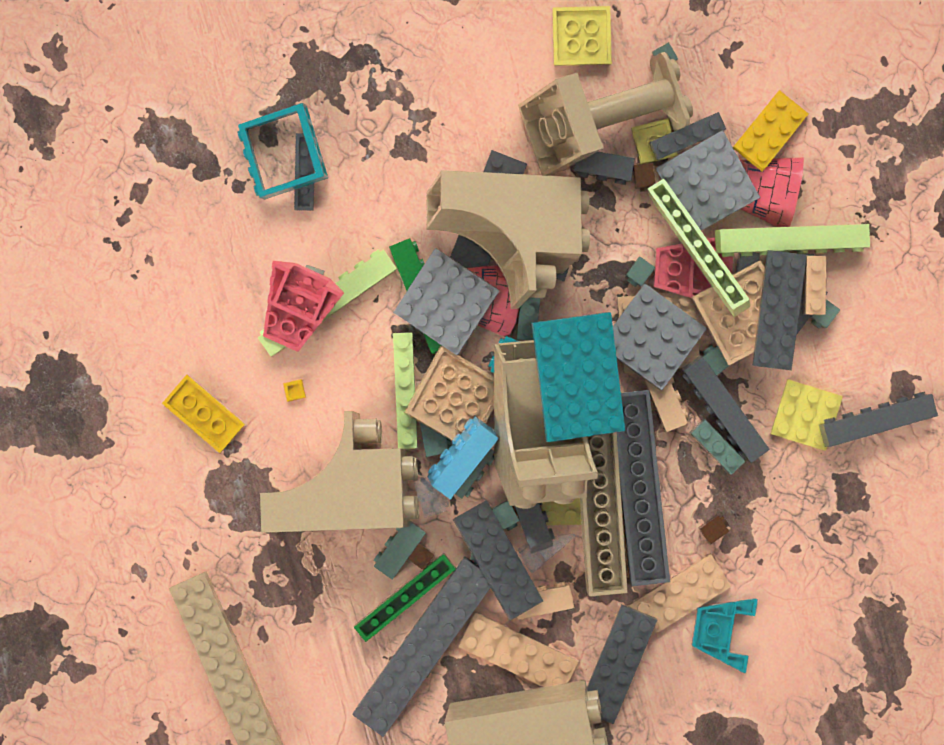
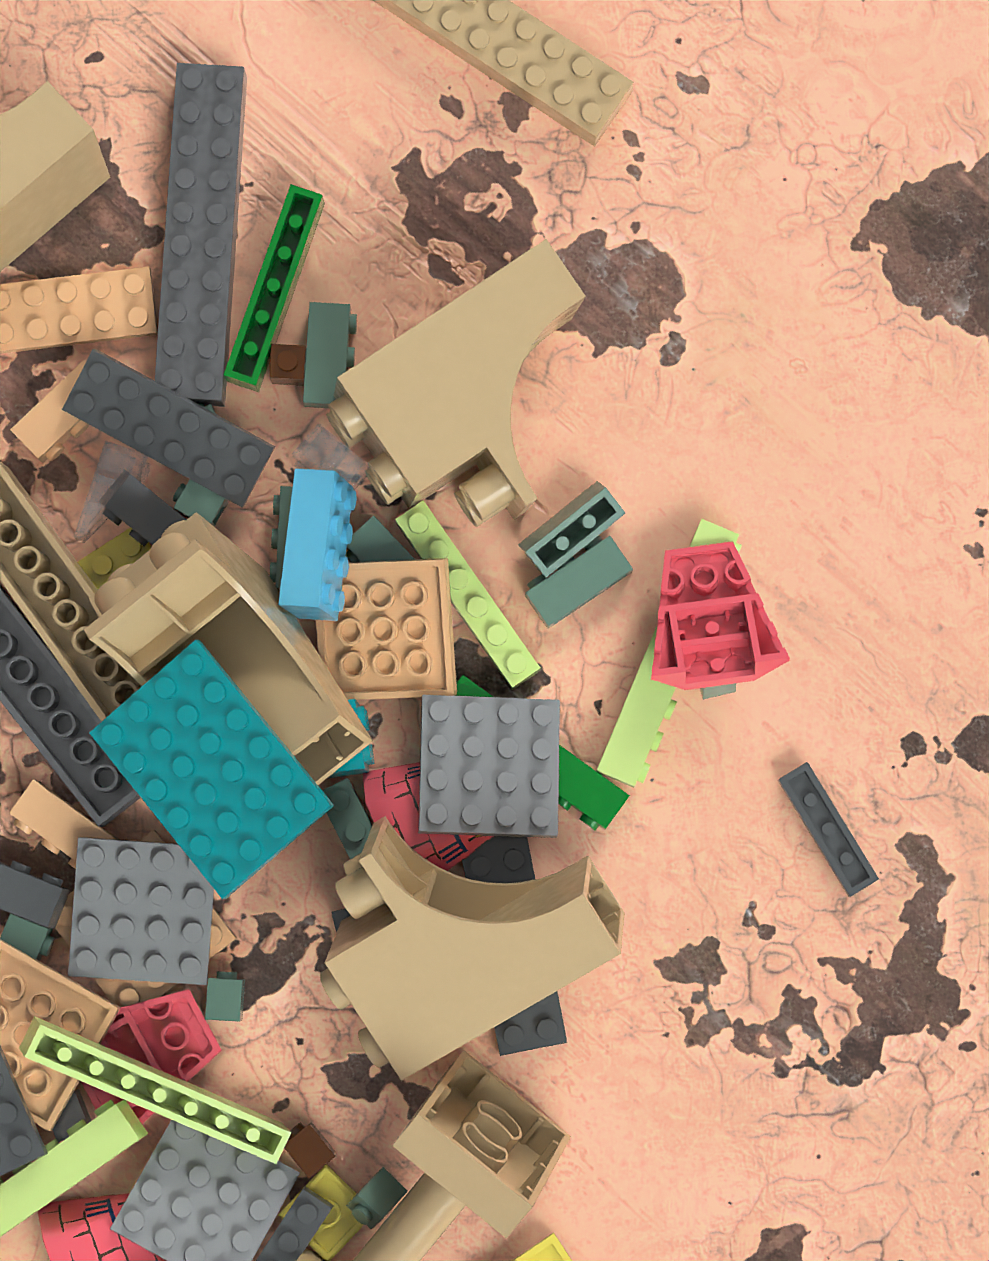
camera: 145 degrees right, 5 degrees down
yellow plate [162,374,245,453] -> none
teal window [237,103,329,200] -> none
yellow tile [283,379,306,402] -> none
dark grey brick [573,152,635,185] -> none
none -> sand green brick [346,1167,408,1229]
none -> sand green brick [518,481,626,577]
none -> sand green brick [525,535,633,629]

